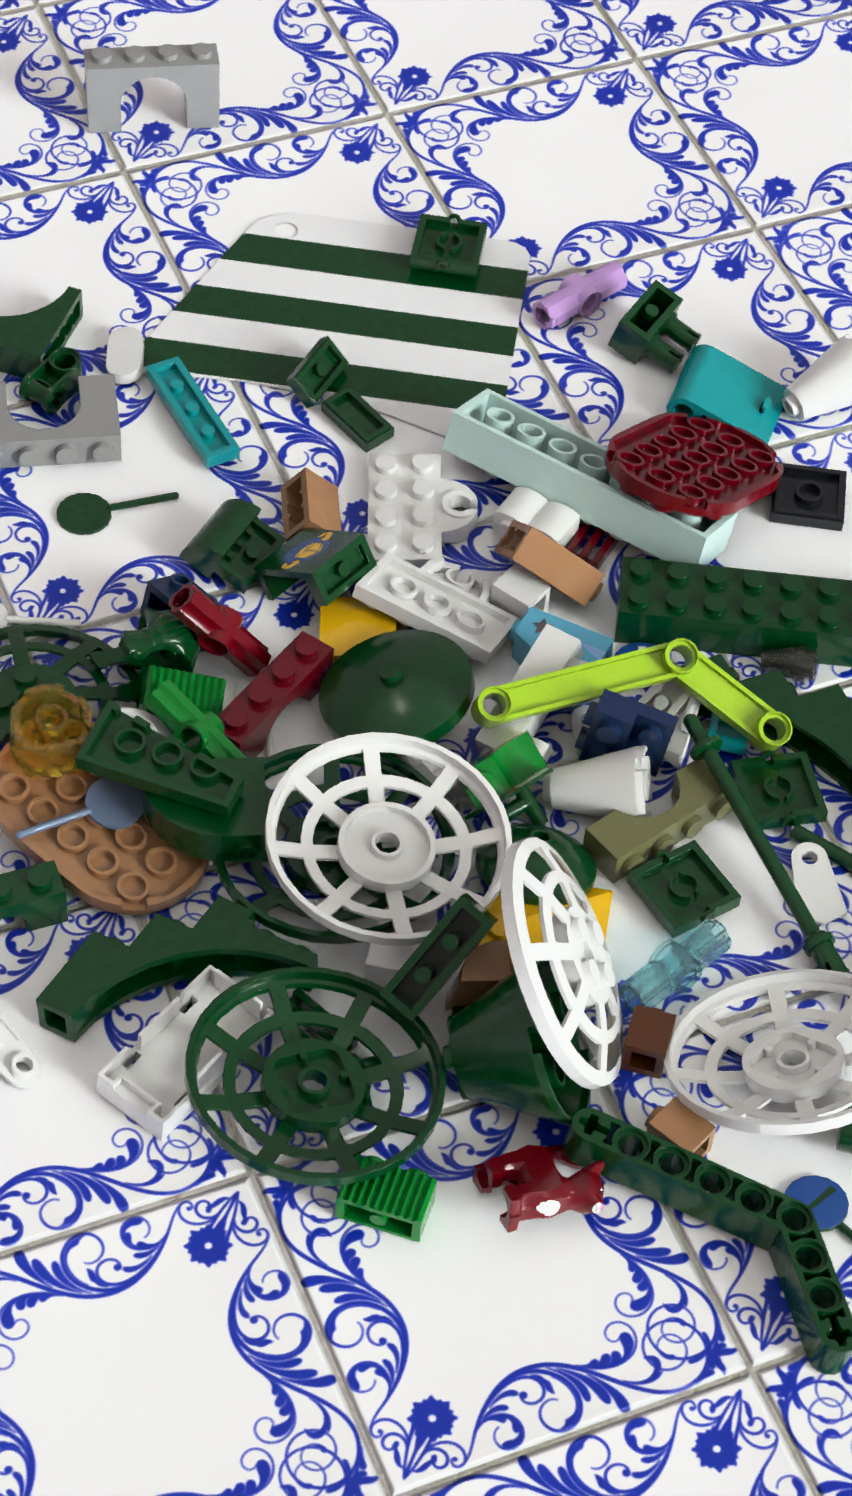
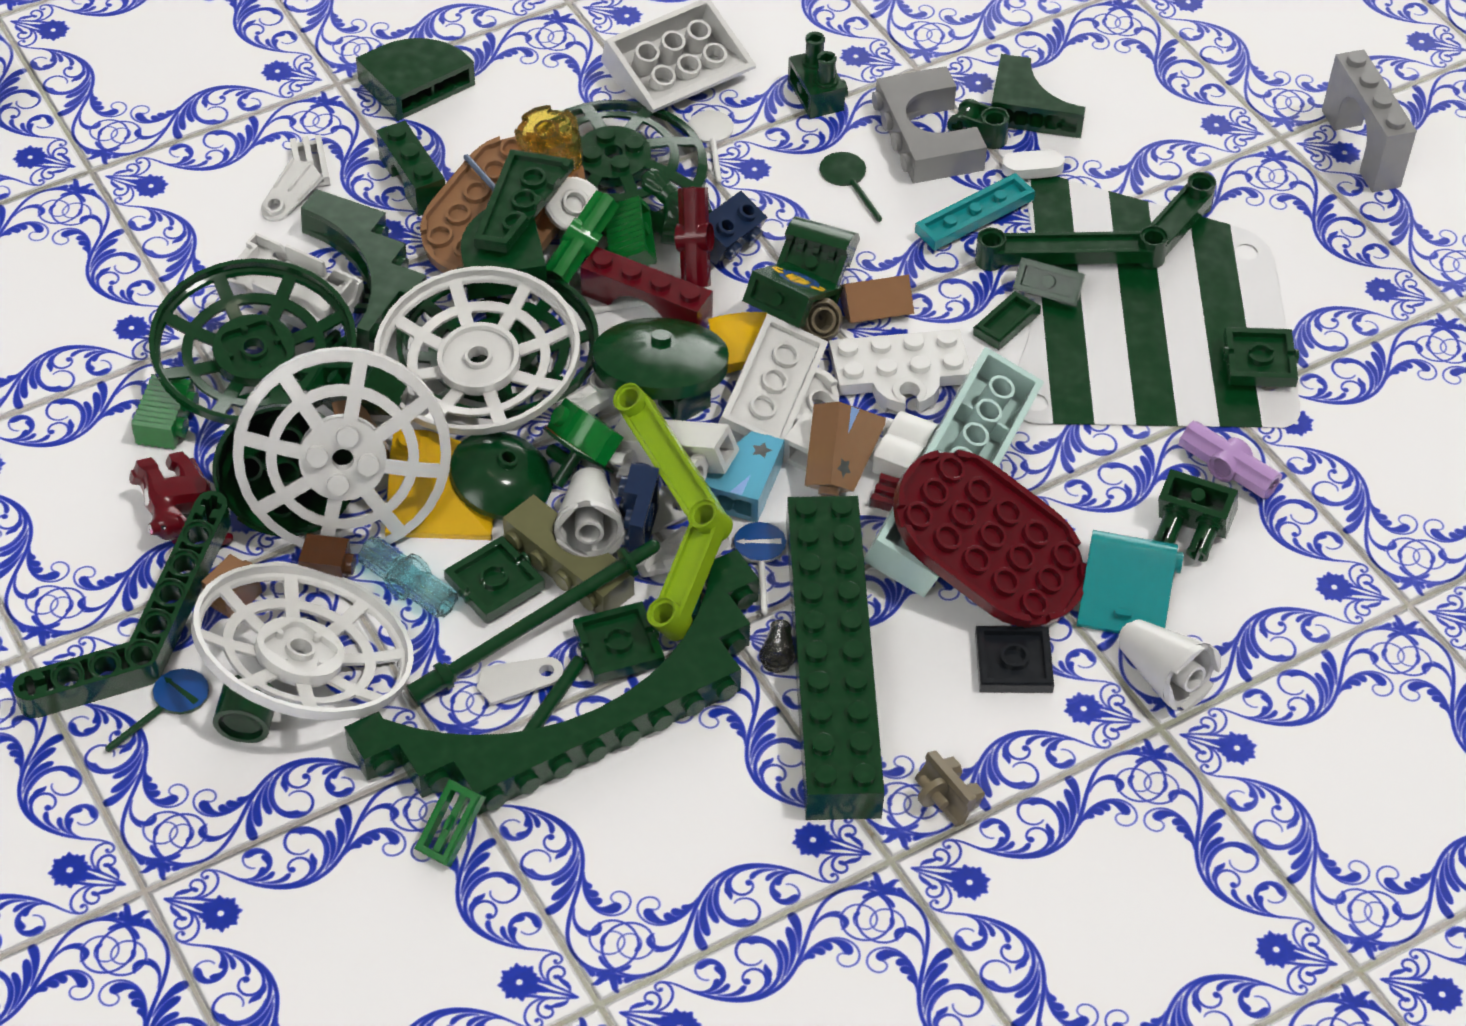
camera: 85 degrees right, 0 degrees up
none -> dark green piece [975,172,1216,271]

